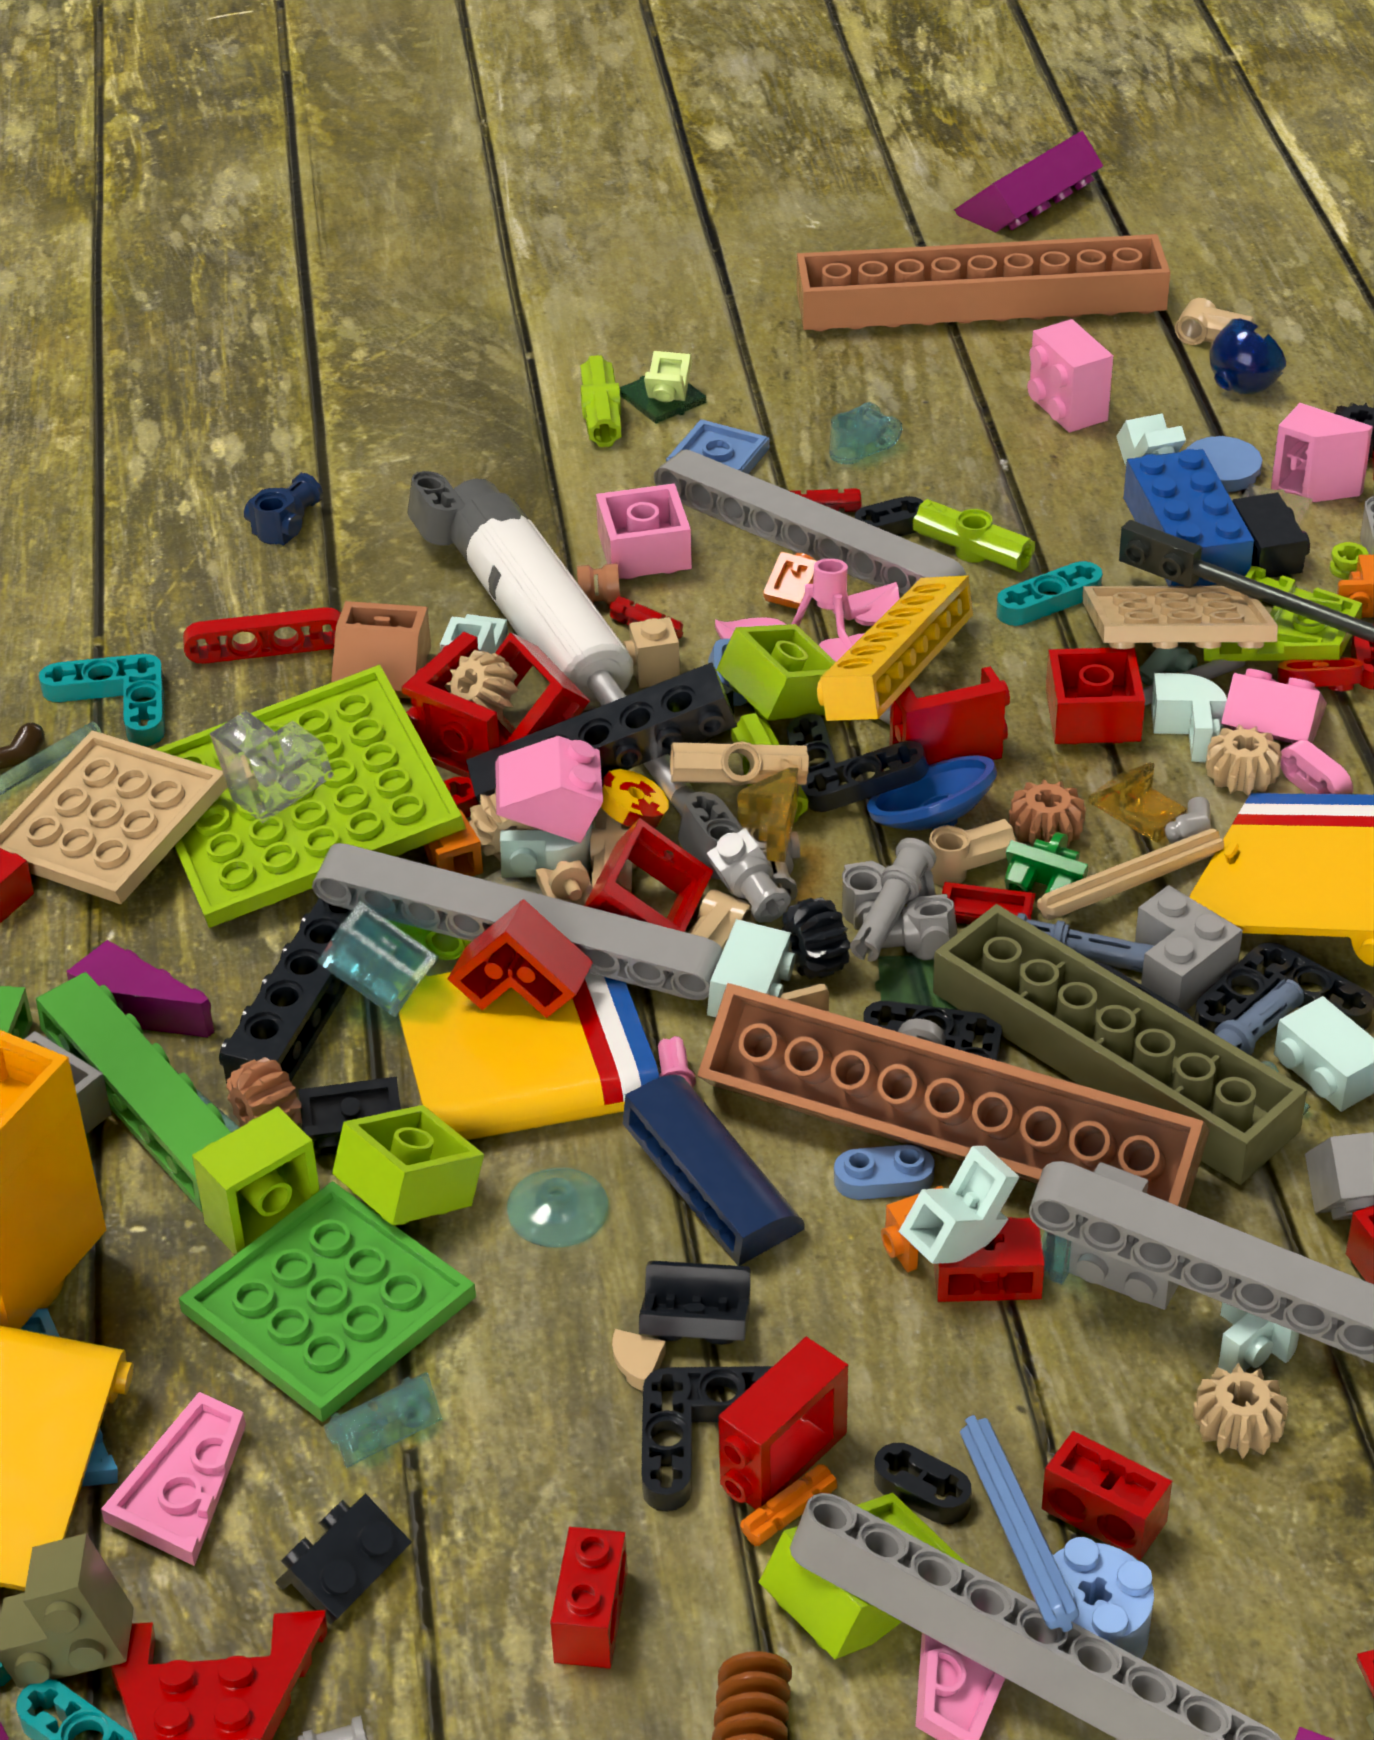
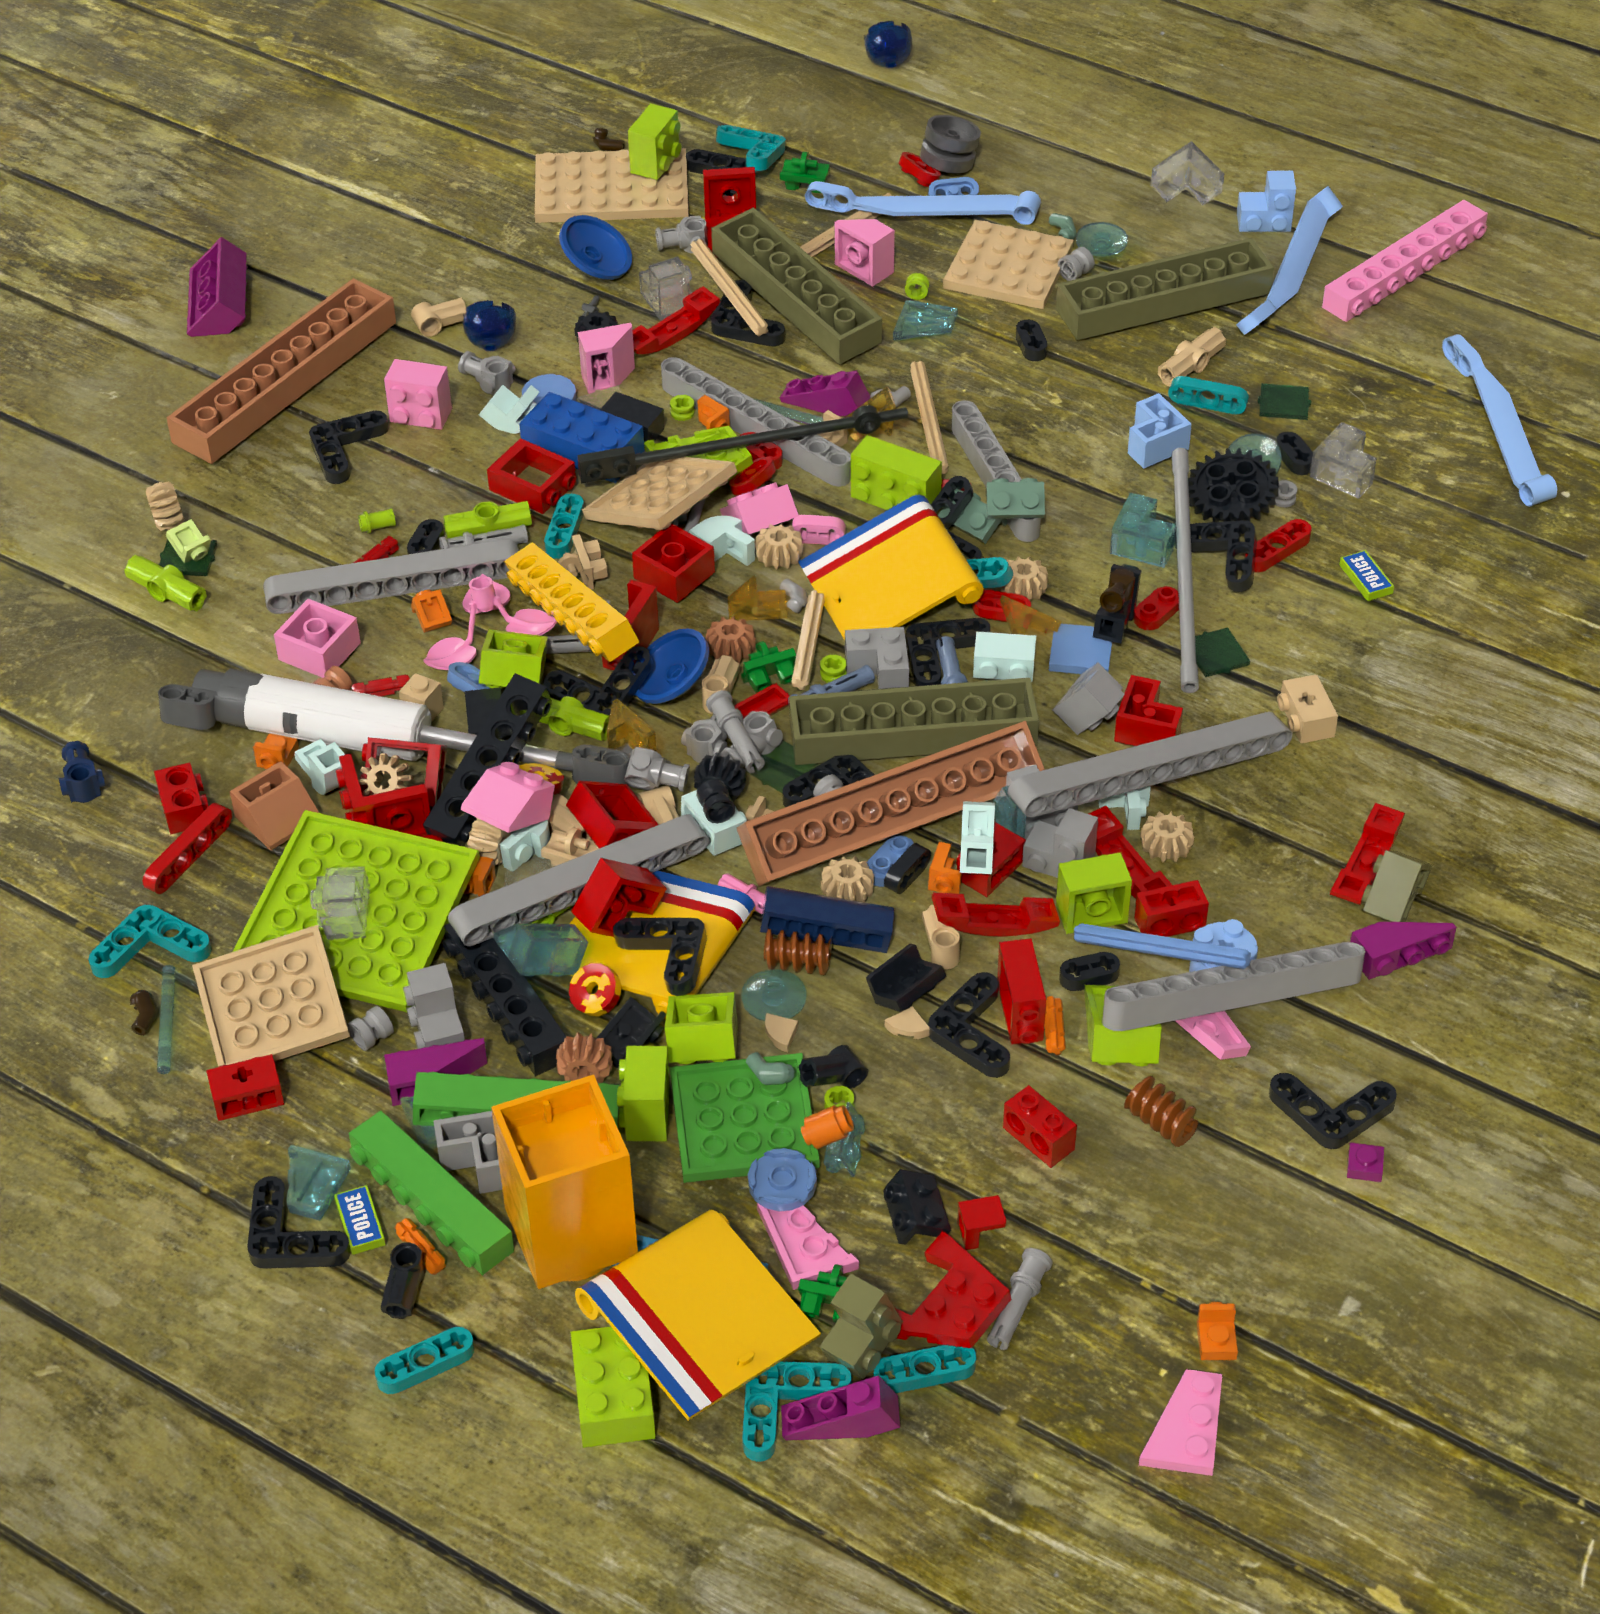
camera: 50 degrees left, 5 degrees up
medium blue tile [666,419,769,474] -> none
tan piece [670,741,809,786] -> none
clear light blue piece [829,402,902,464] -> none
none -> tan gear [145,481,184,531]
none -> red brick [154,762,209,835]
none -> orange bracket [253,733,299,769]
none -> black beam [309,410,388,484]
none -> light grey wheel [347,1006,394,1051]
none -> lime pin [358,508,396,534]
none -> light grey brick [403,963,465,1049]
none -> light grey pin [439,525,528,550]
none -> light grey connector [458,351,516,396]
none -> red window [487,438,577,514]
none -> tan hips [558,534,608,590]
none -> piece [569,963,622,1016]
none -> black beam [613,918,707,996]
none -> black wheel [696,779,736,823]
none -> sand green arm [746,1052,795,1085]
none -> medium blue tile [748,1148,817,1212]
none -> dark orange piece [764,928,833,976]
none -> tan tile [765,1013,798,1053]
none -> black piece [798,1045,868,1089]
none -> green hips [798,1264,847,1323]
none -> orange brick [801,1105,854,1149]
none -> lime bush [820,655,846,683]
none -> tan gear [821,855,874,902]
none -> lime bush [824,1086,854,1115]
none -> black beam [884,843,931,894]
none -> tan piece [922,905,960,969]
none -> red slope [932,892,1060,937]
none -> red panel [957,1195,1006,1250]
none -> light grey brick [1022,808,1098,878]
none -> lime brick [1056,852,1132,934]
none -> red slope [1088,805,1172,899]

